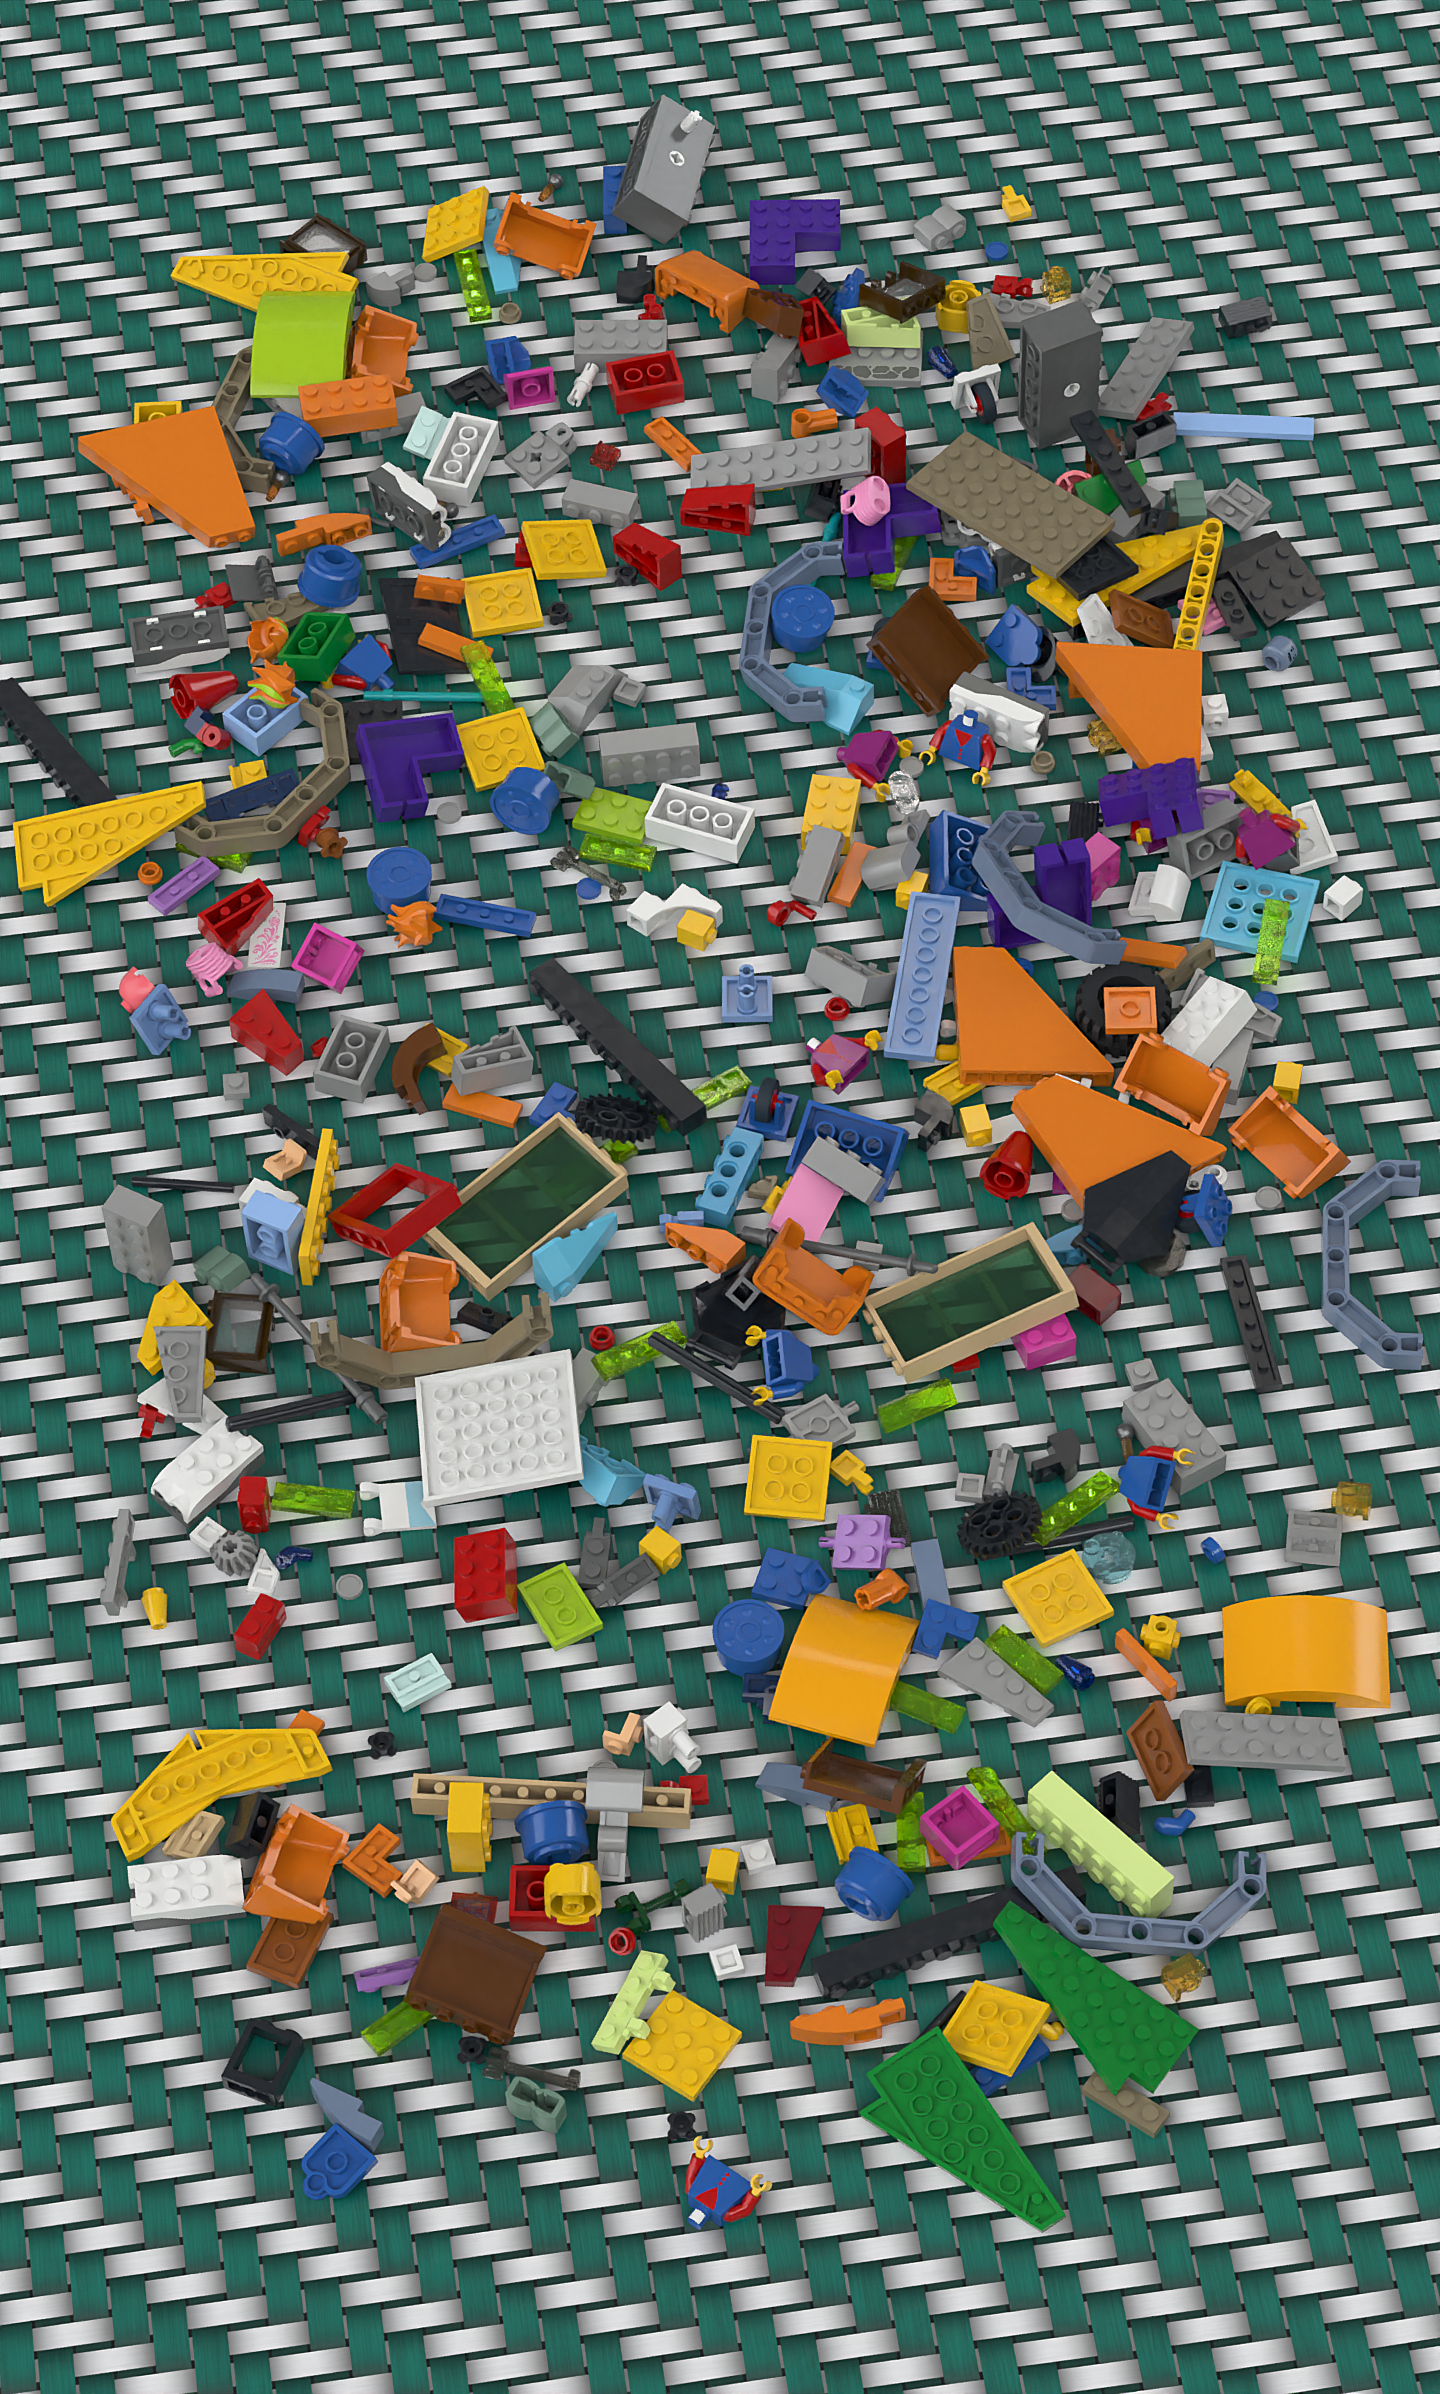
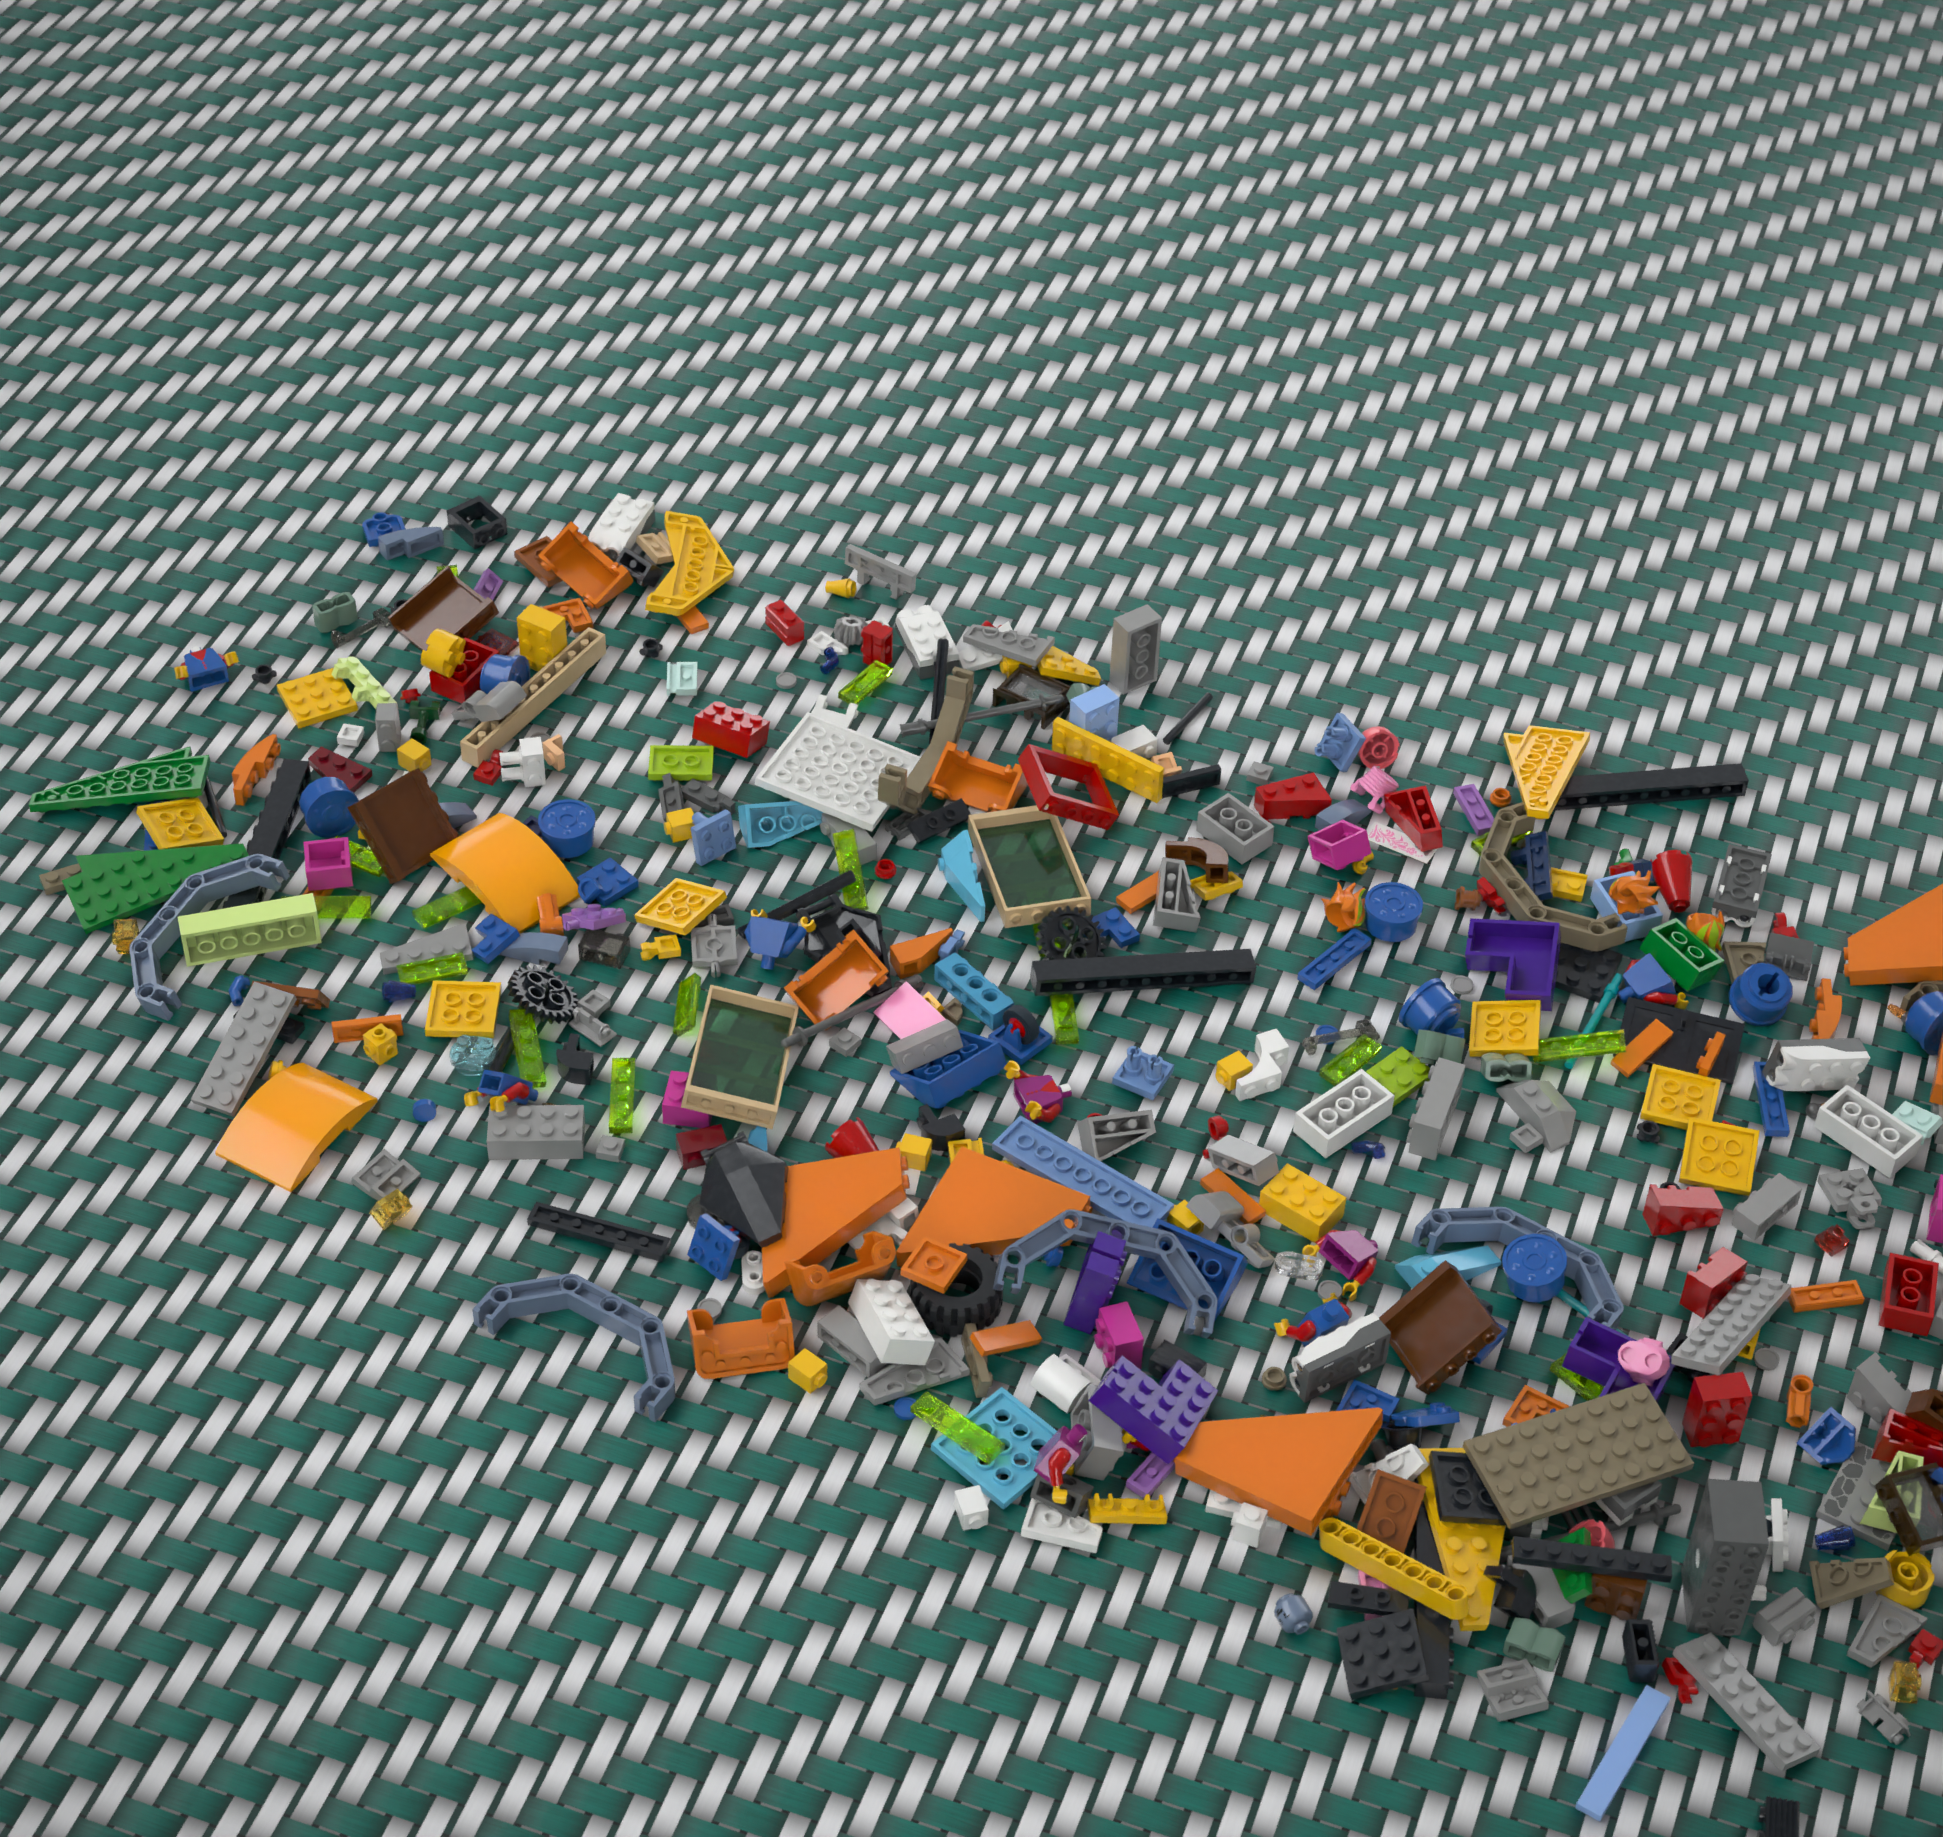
camera: 115 degrees right, 10 degrees down
black brick [1098,1771,1141,1837] -> none
none -> clear neon green plate [609,1058,636,1133]

